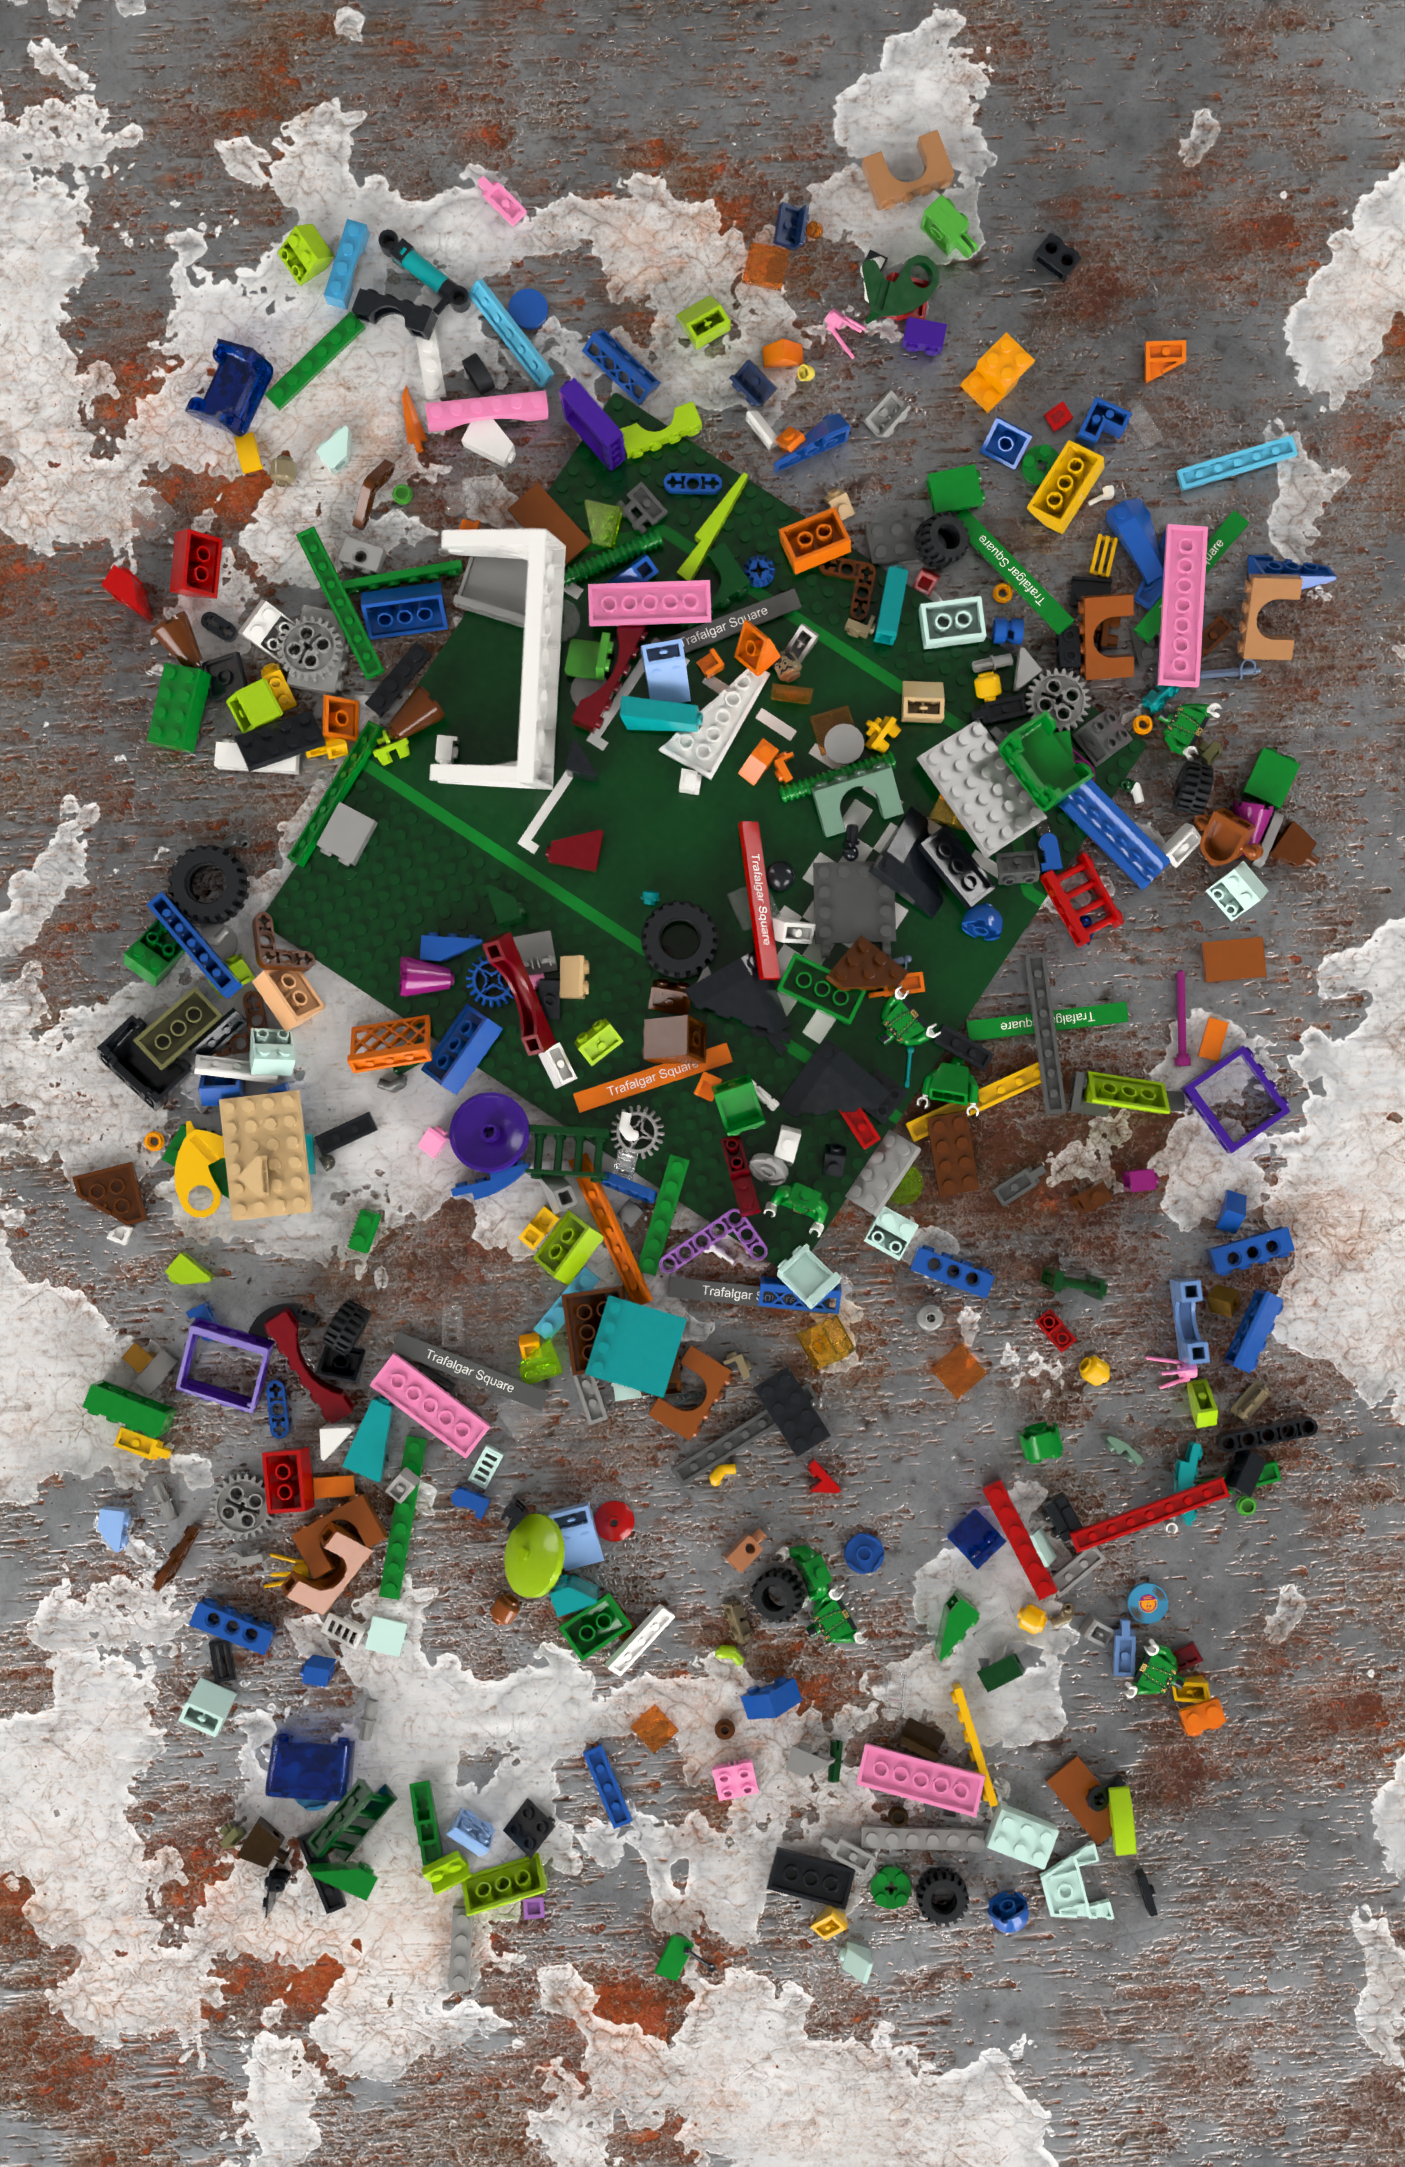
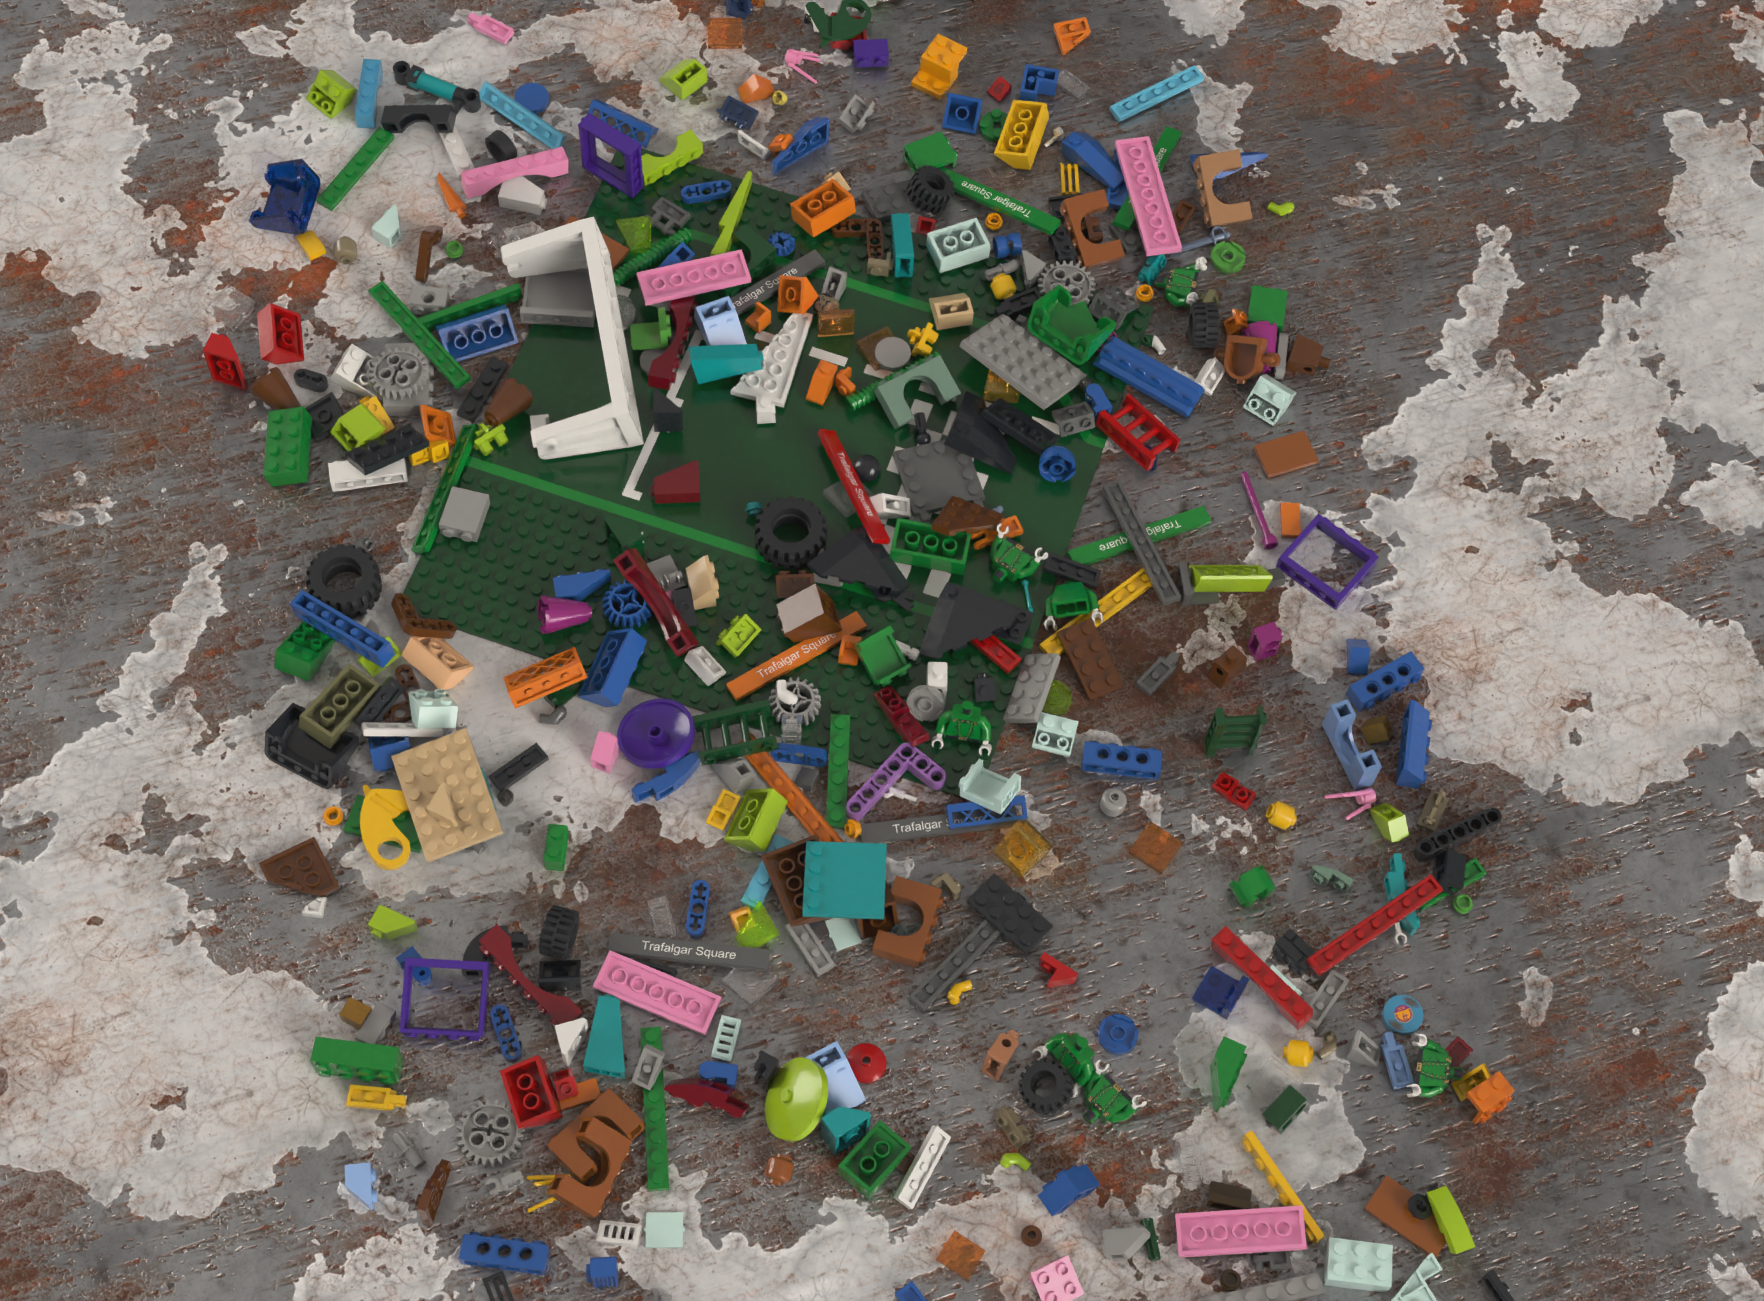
camera: 15 degrees left, 25 degrees down
none -> red bracket [551,1068,579,1100]
none -> dark red slope [664,1078,750,1118]
none -> blue beam [686,880,710,938]
none -> light orange plate [844,819,862,839]
none -> bright green tile [1210,241,1245,274]
none -> orange bracket [1223,308,1248,335]
none -> lime arm [1267,202,1294,216]

